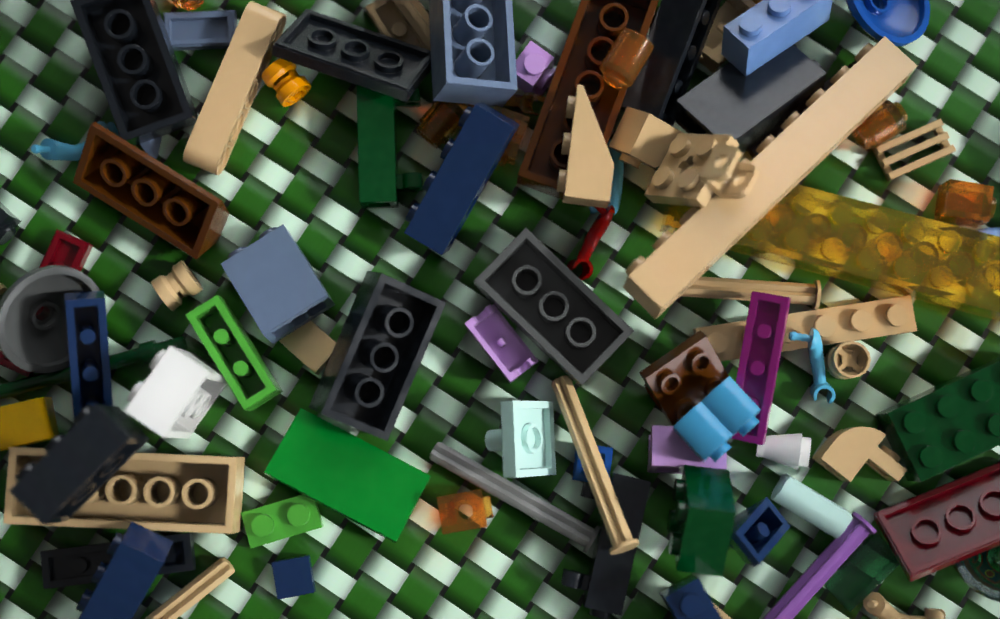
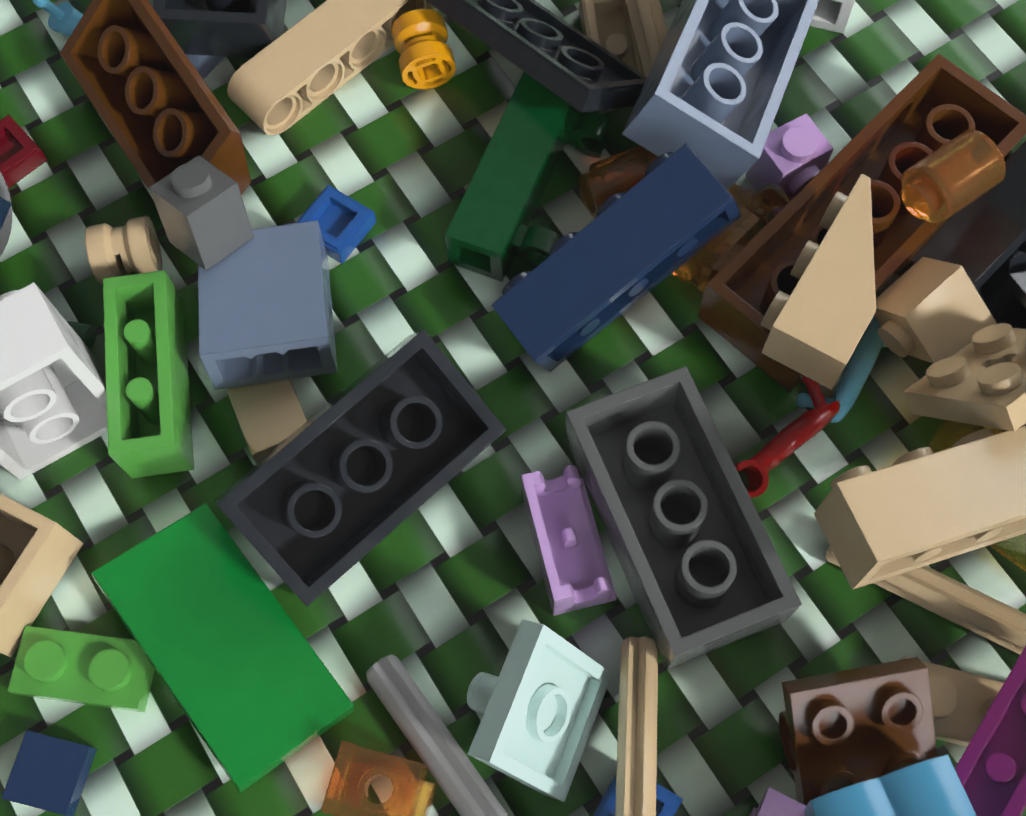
camera: 30 degrees right, 15 degrees down
none -> dark grey brick [149,155,254,270]
none -> blue tile [296,185,376,264]

